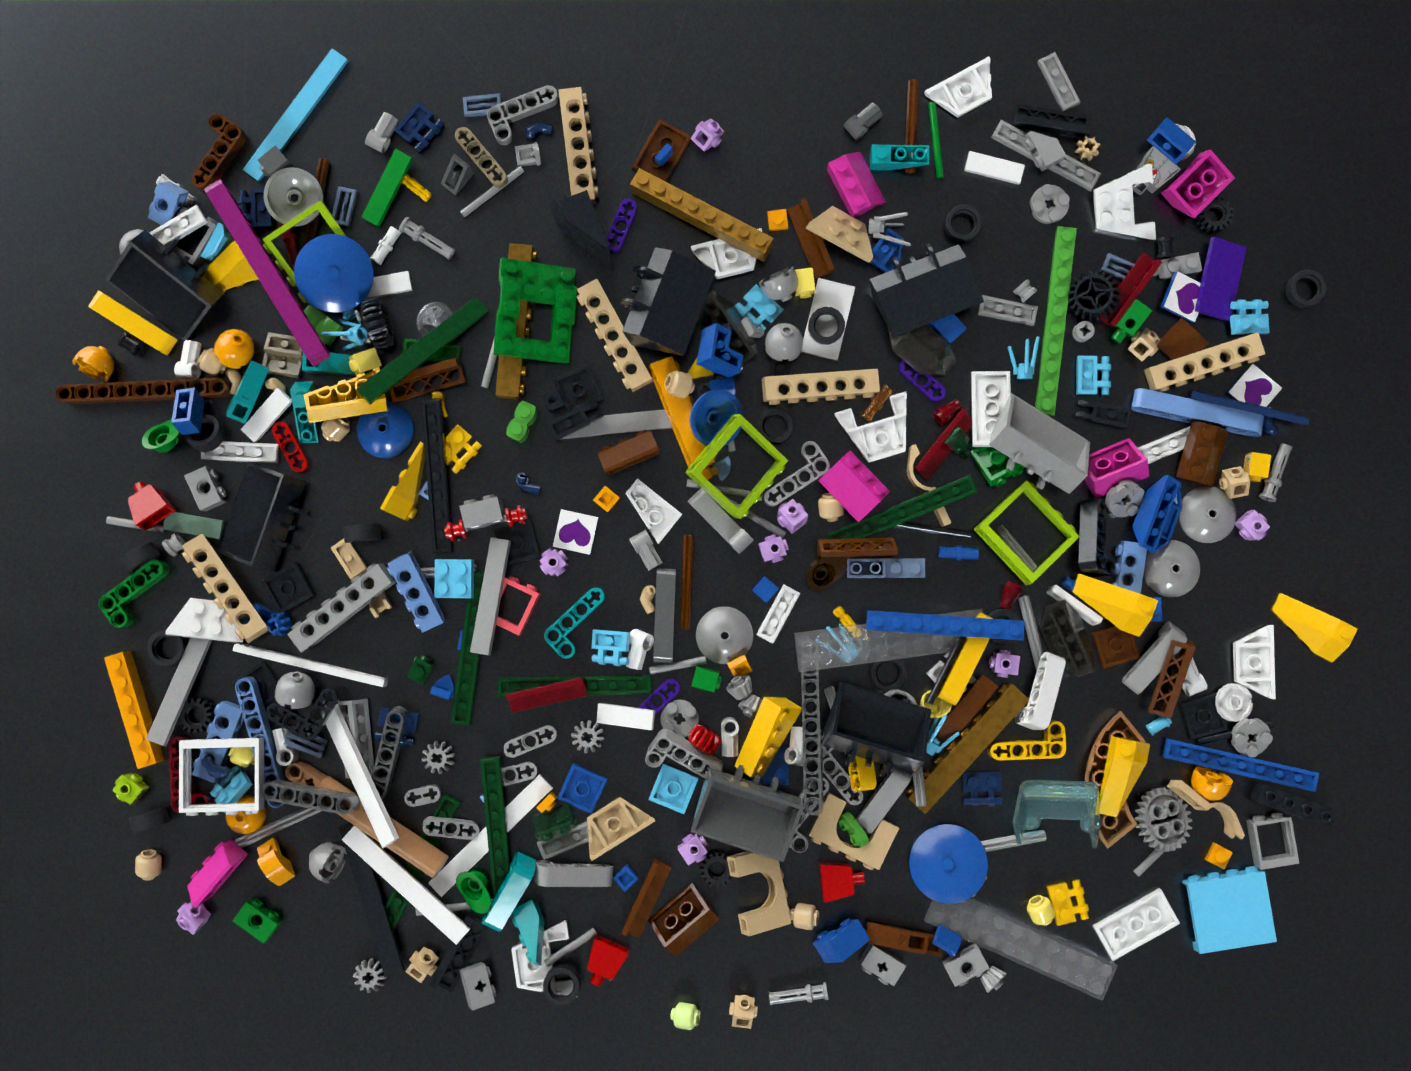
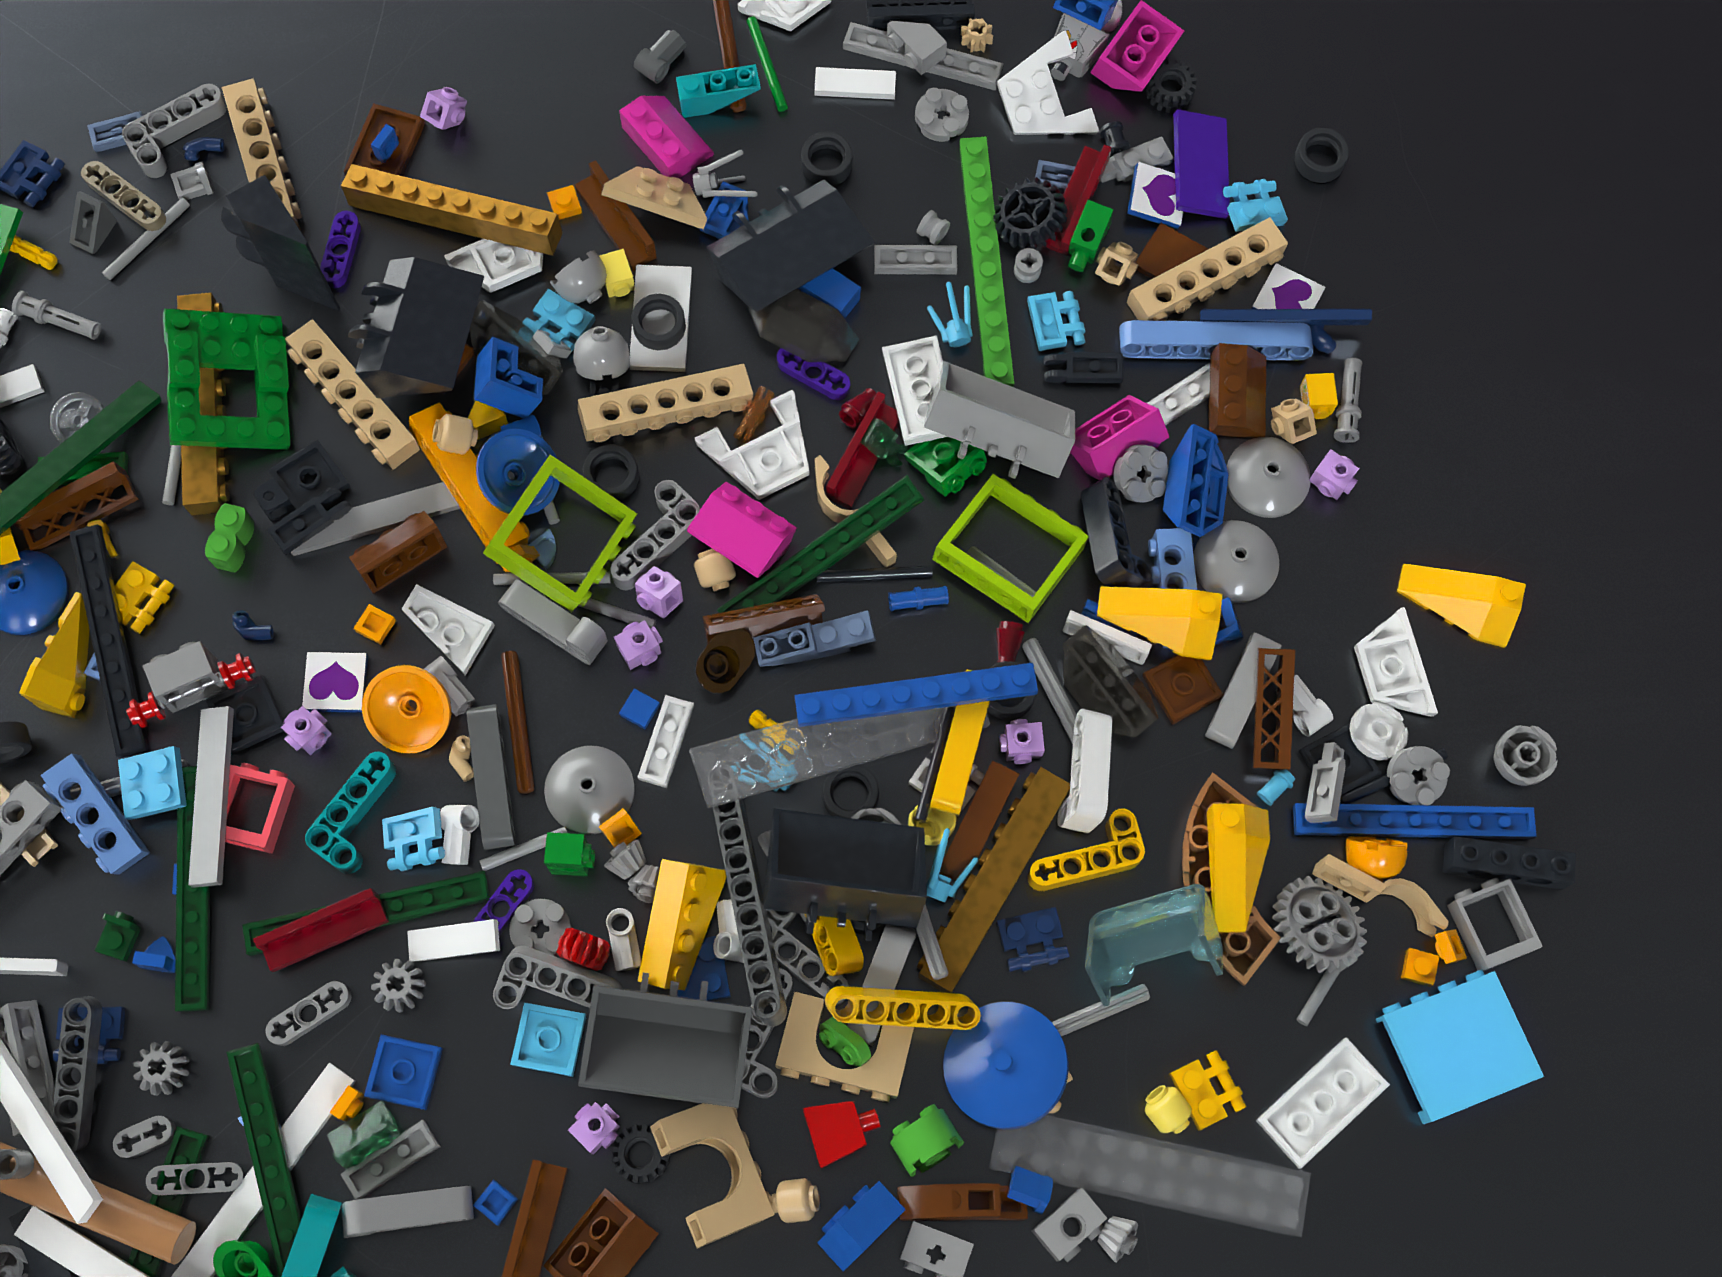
camera: 15 degrees left, 15 degrees down
light grey beam [501,761,538,786] -> none
tan wing [587,797,655,861] -> none
none -> light orange dish [362,665,451,754]
none -> yellow beam [825,986,981,1030]
none -> bright green brick [890,1104,964,1177]
none -> light grey hinge [1305,742,1346,823]
none -> light orange plate [1435,929,1467,964]
none -> light grey cylinder [1493,725,1558,786]

